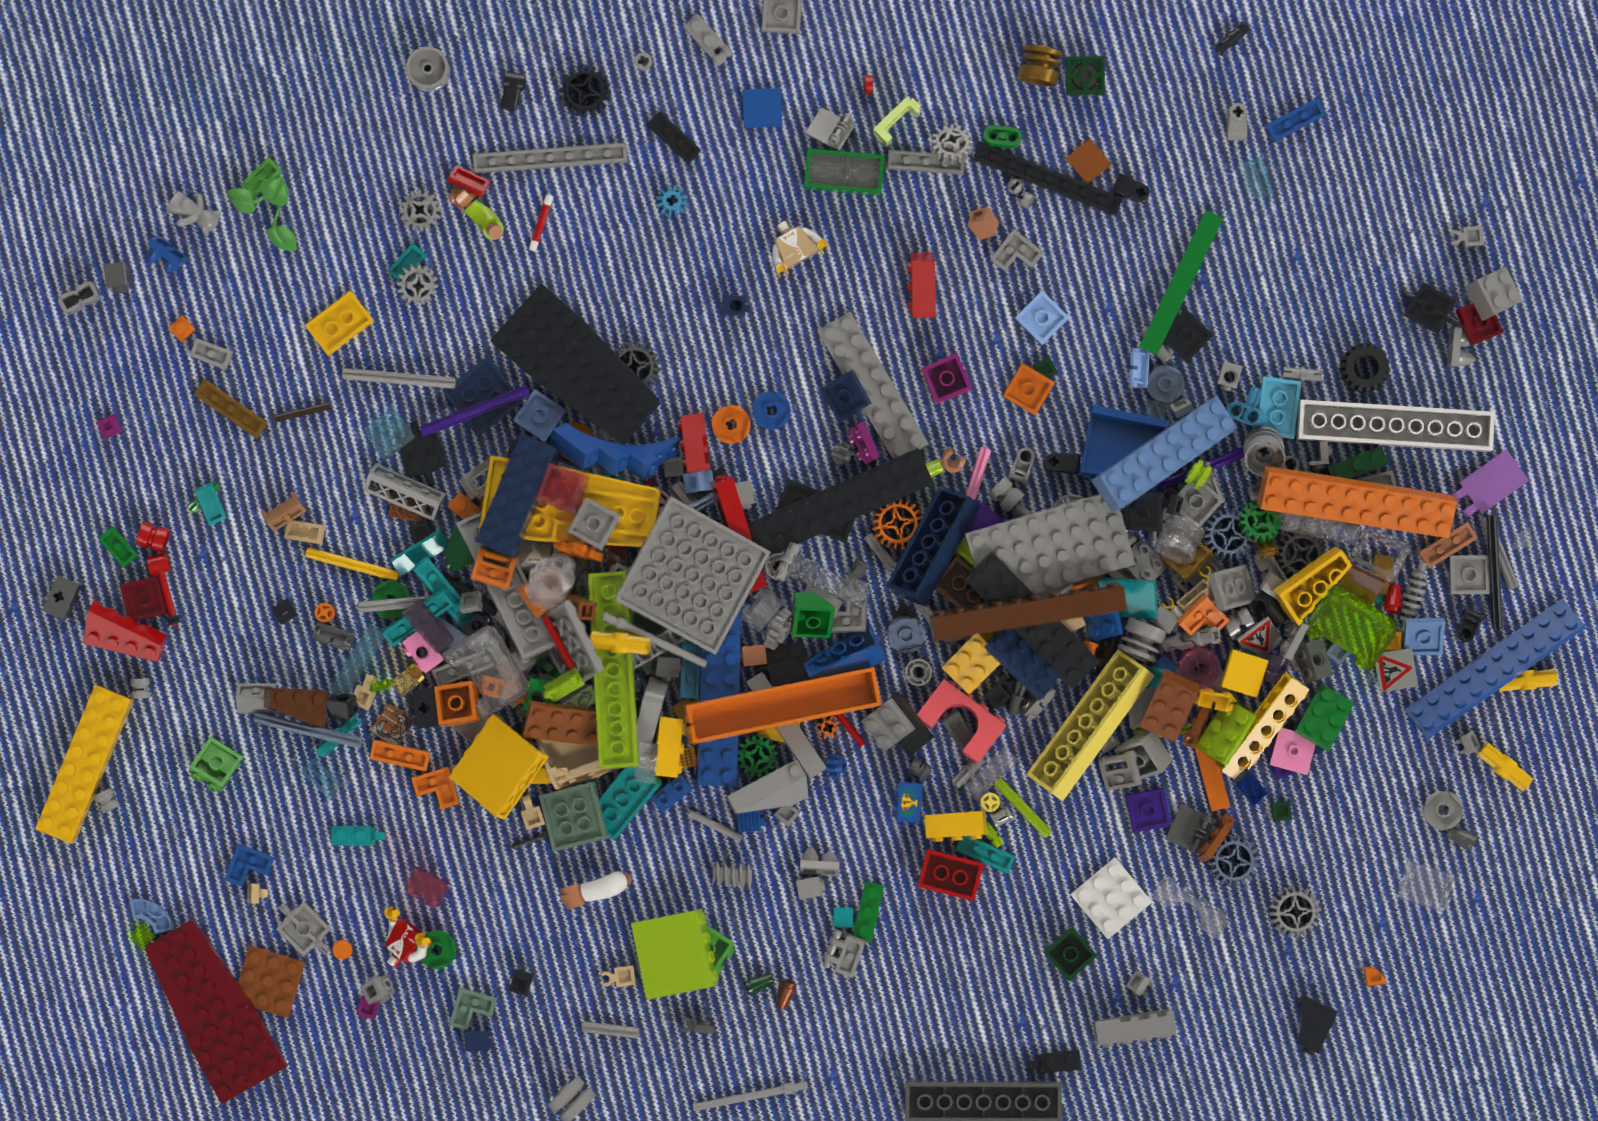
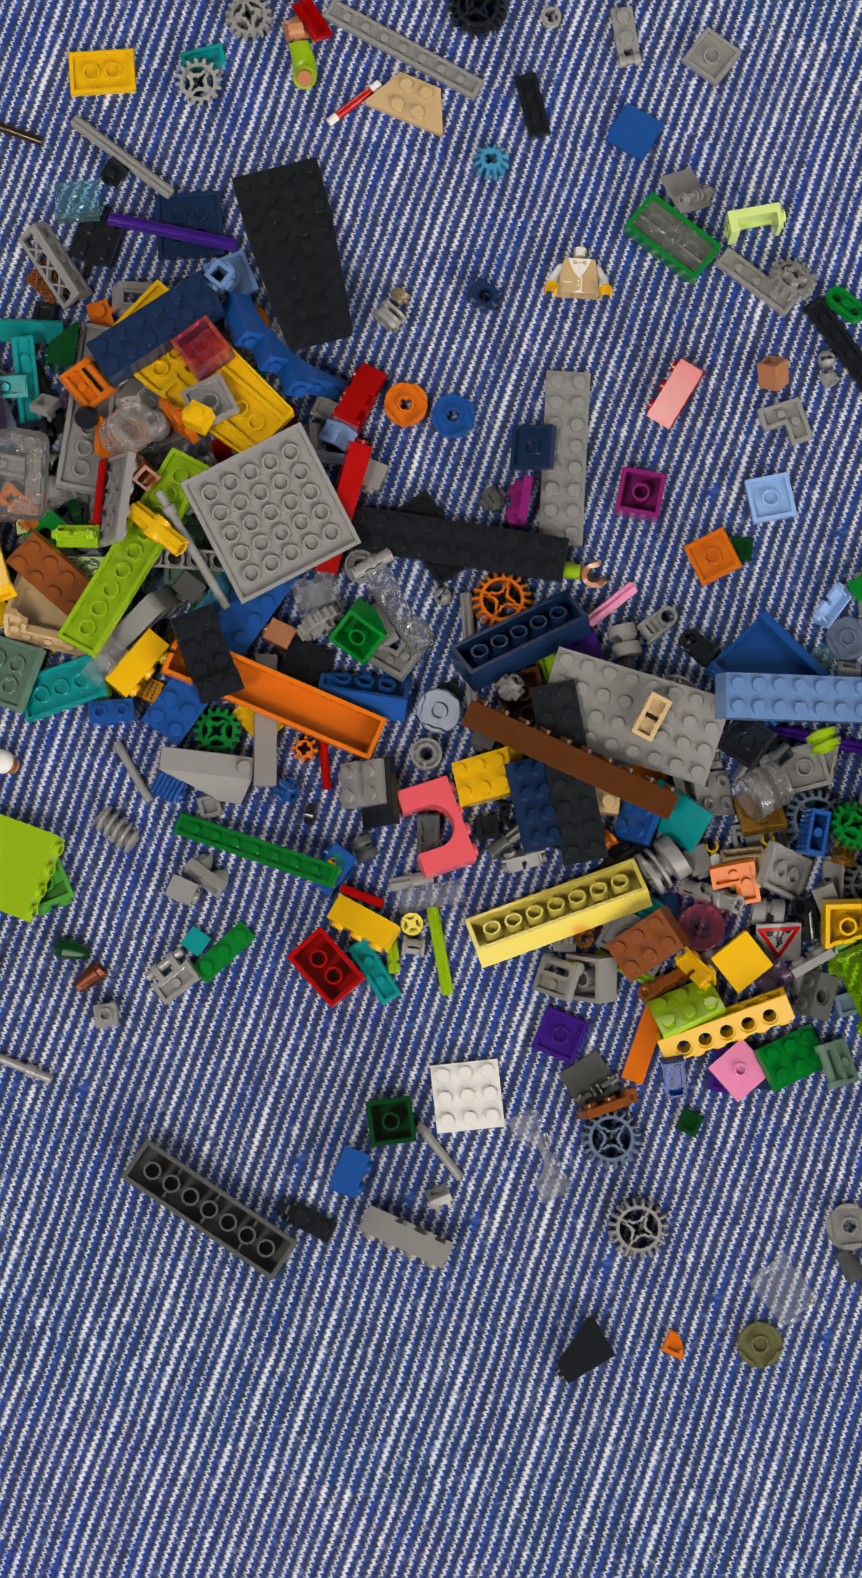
camera: 30 degrees right, 5 degrees down
dark grey gear [615,341,661,387] -> none
dark grey bush [845,558,870,584] -> none
red tile [863,75,873,95] -> none
none -> black tile [74,406,98,429]
none -> light grey brick [93,1002,121,1029]
none -> black tile [100,156,130,189]
none -> black piece [168,603,245,705]
none -> green tile [173,812,341,889]
none -> yellow brick [181,399,216,436]
none -> medium blue brick [203,258,237,301]
none -> black tile [304,802,318,826]
none -> blue brick [328,1146,374,1199]
none -> red tile [339,884,384,910]
none -> tan wing [365,72,443,138]
none -> light grey wheel [372,300,407,334]
none -> dark tan plate [390,286,410,306]
none -> light grey bar [415,1122,464,1181]
none -> light grey hinge [434,587,452,606]
none -> light grey gear [496,673,525,701]
none -> clear orange pin [575,931,594,949]
none -> tan brick [630,691,673,742]
none -> olive tile [737,1321,783,1368]
none -> blue brick [794,808,832,857]
none -> sand green plate [814,1037,860,1091]

